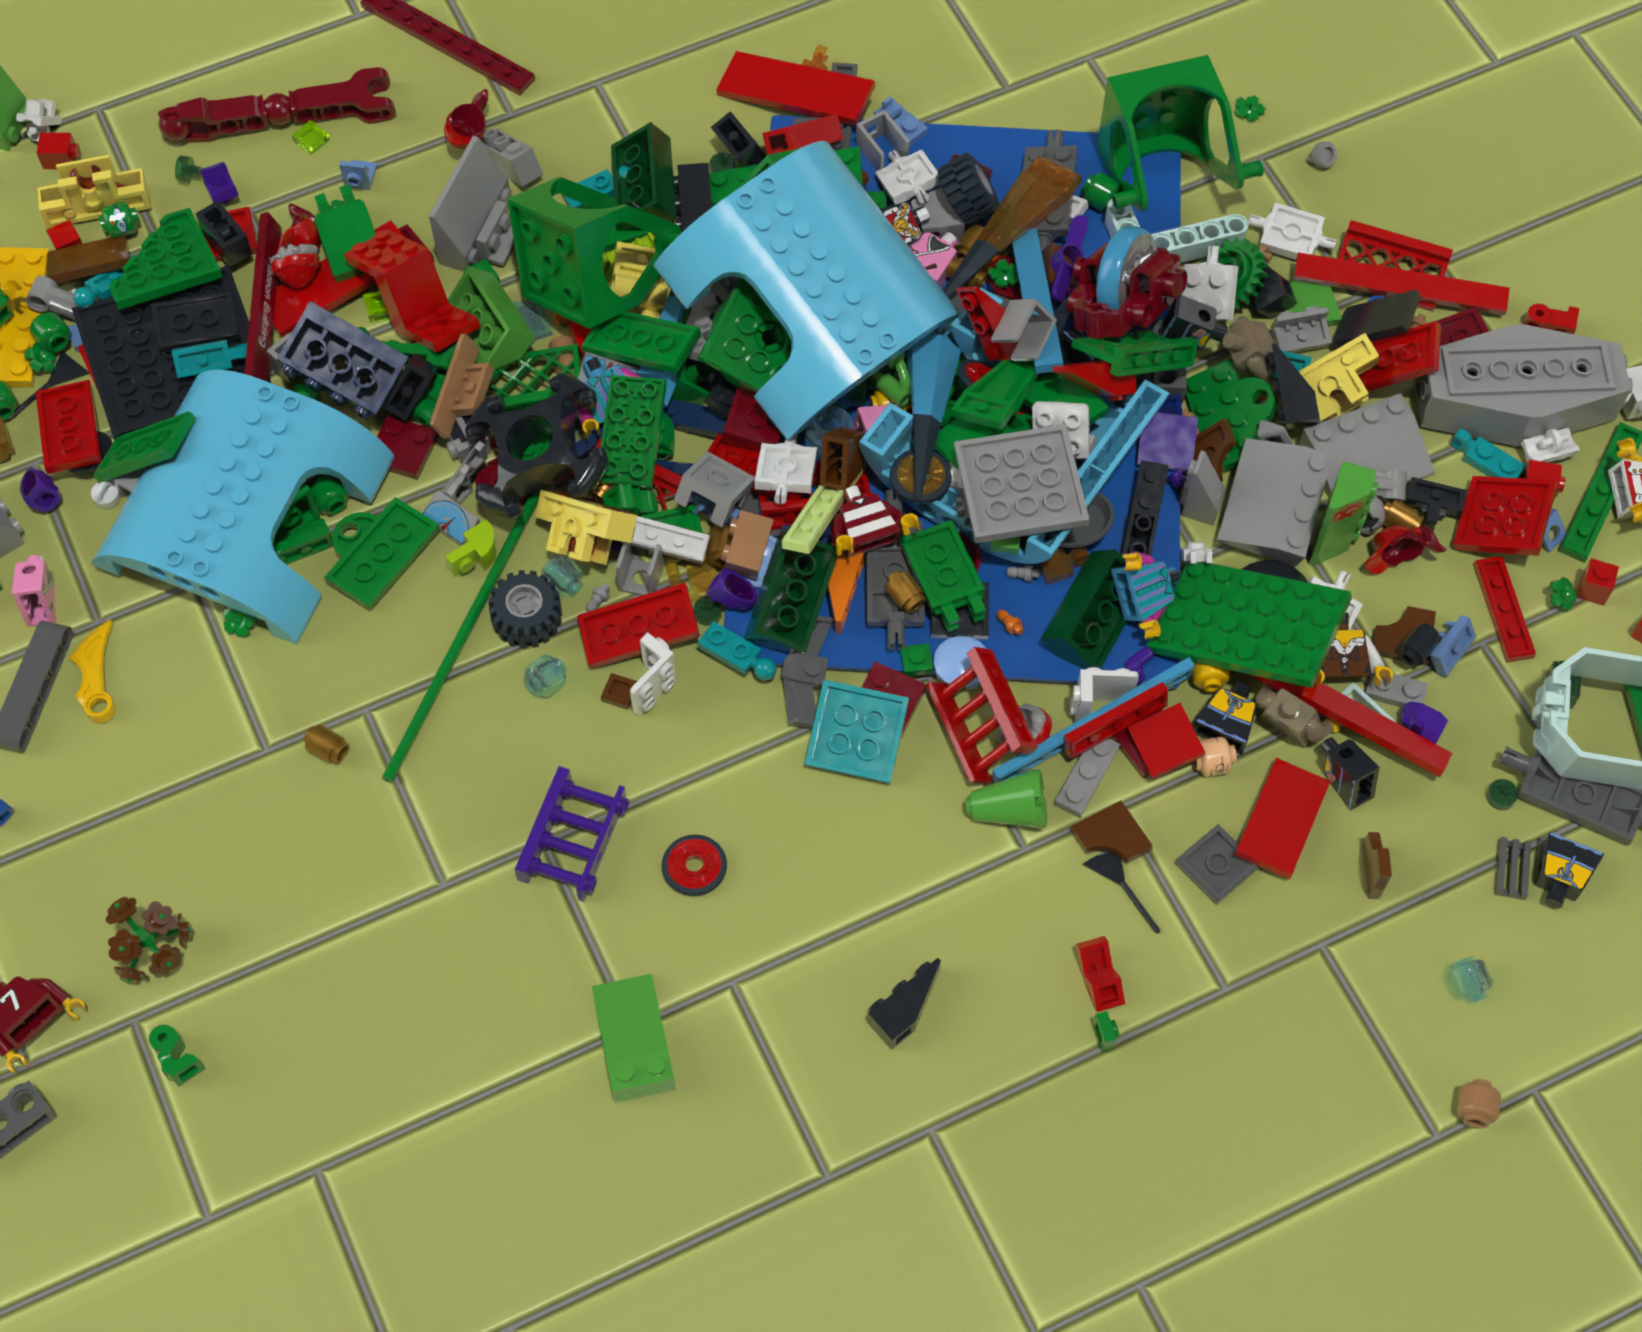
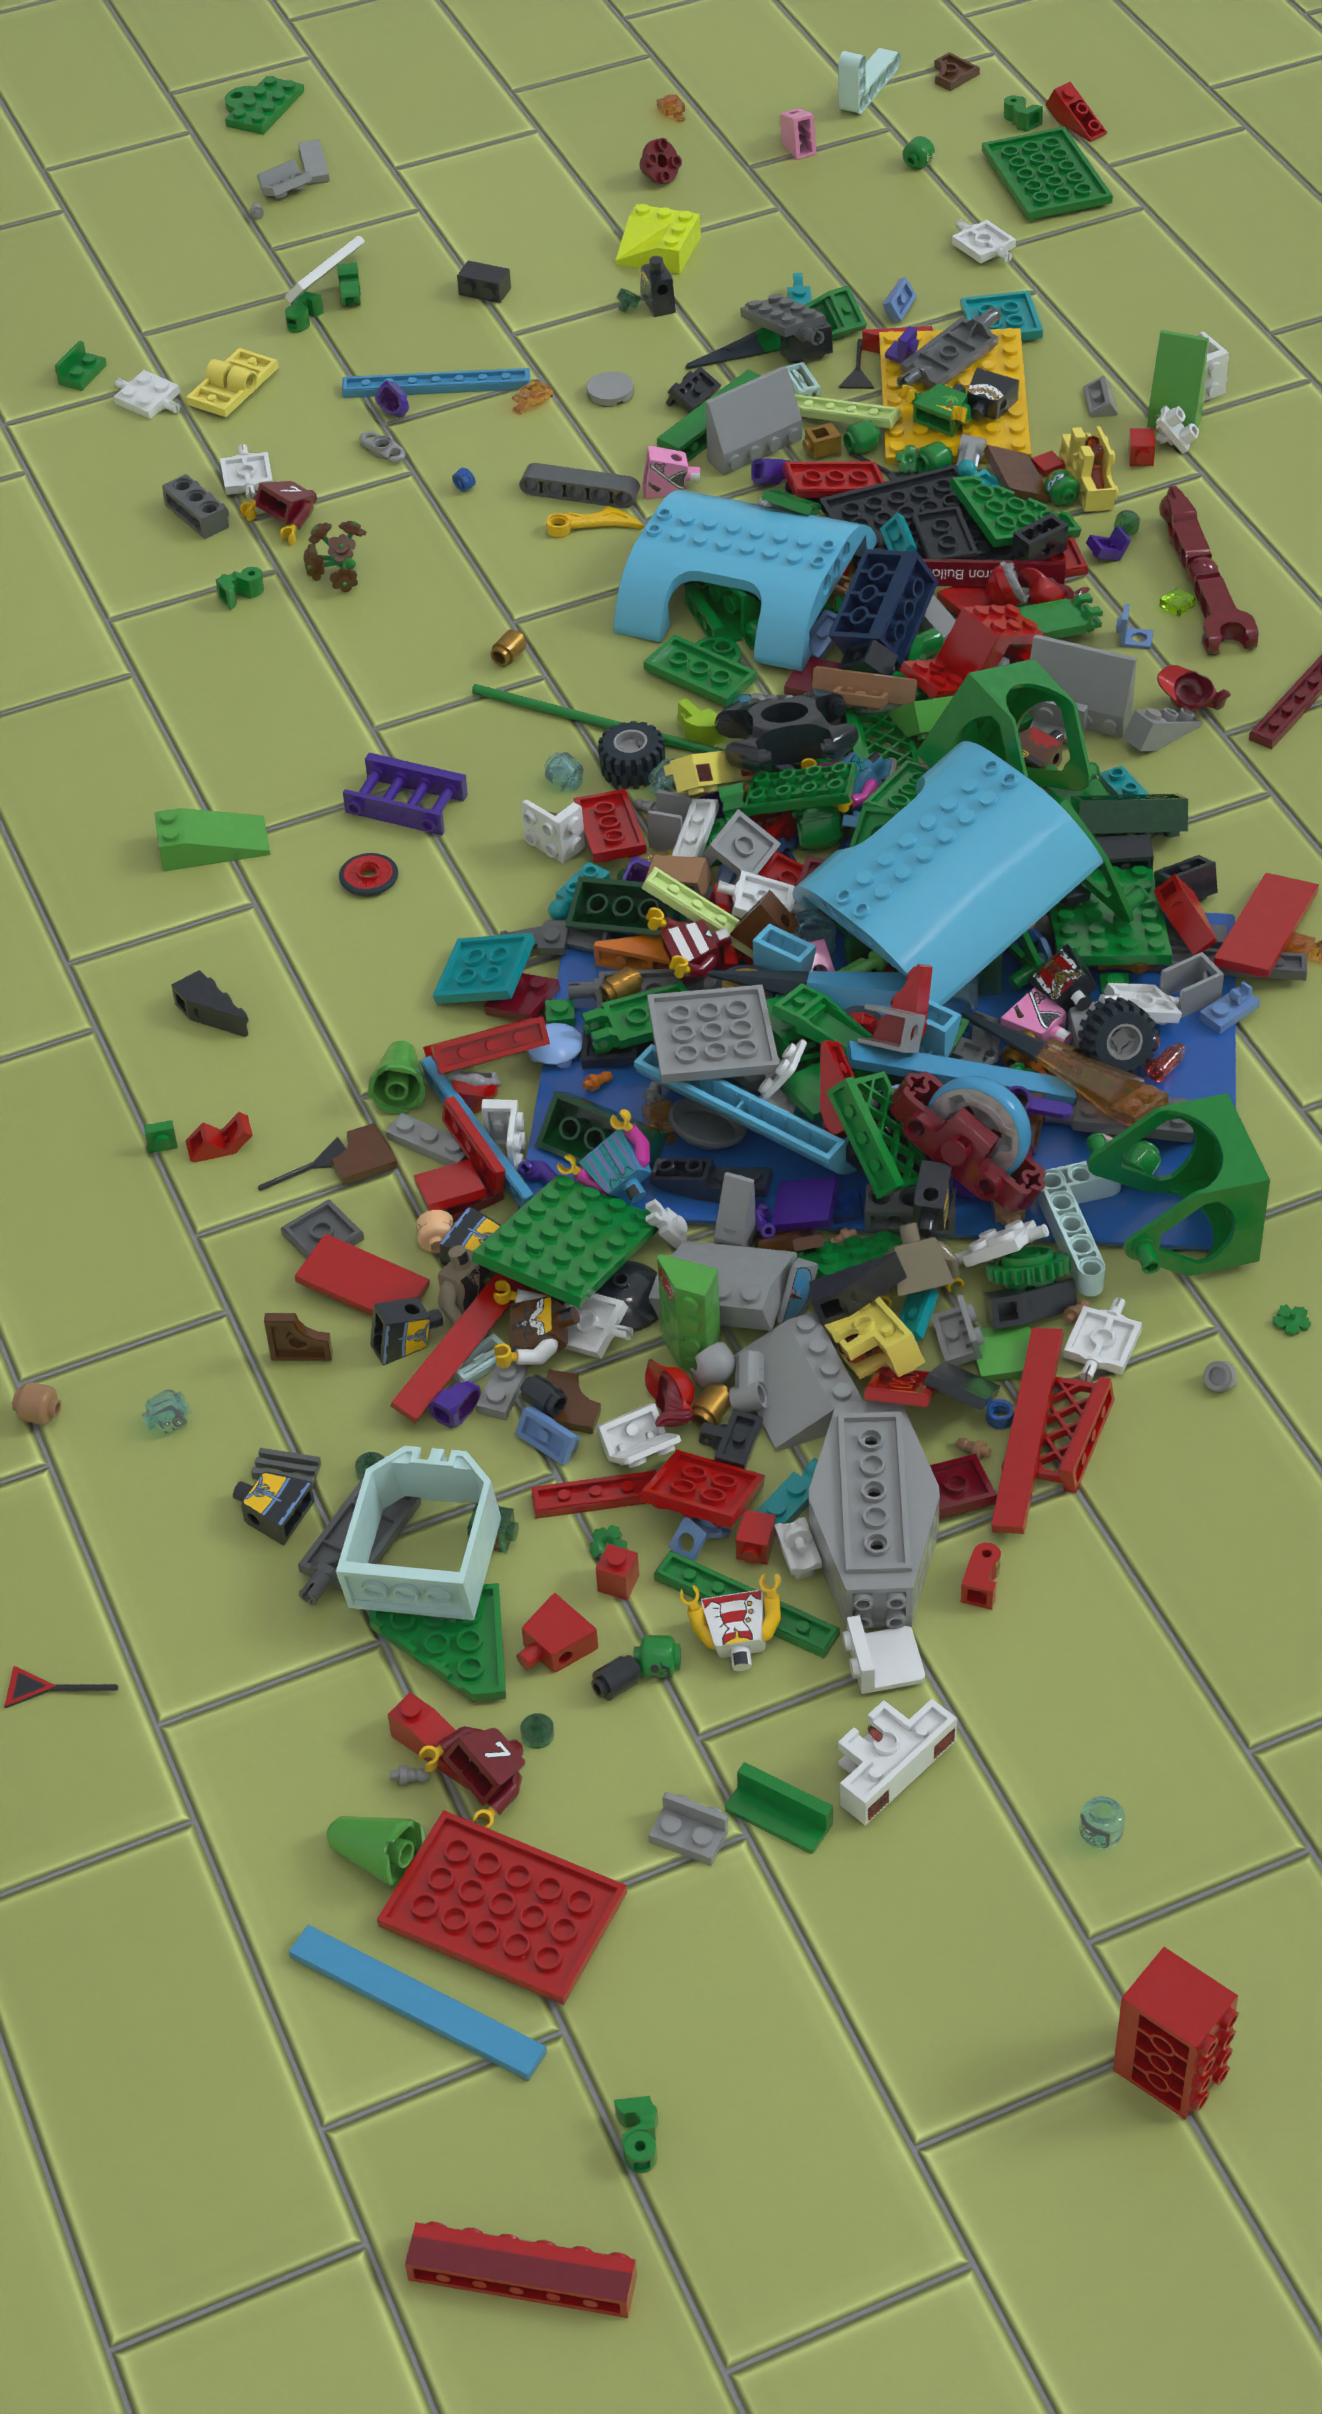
camera: 95 degrees right, 15 degrees down
none -> white bracket [595,1403,681,1468]

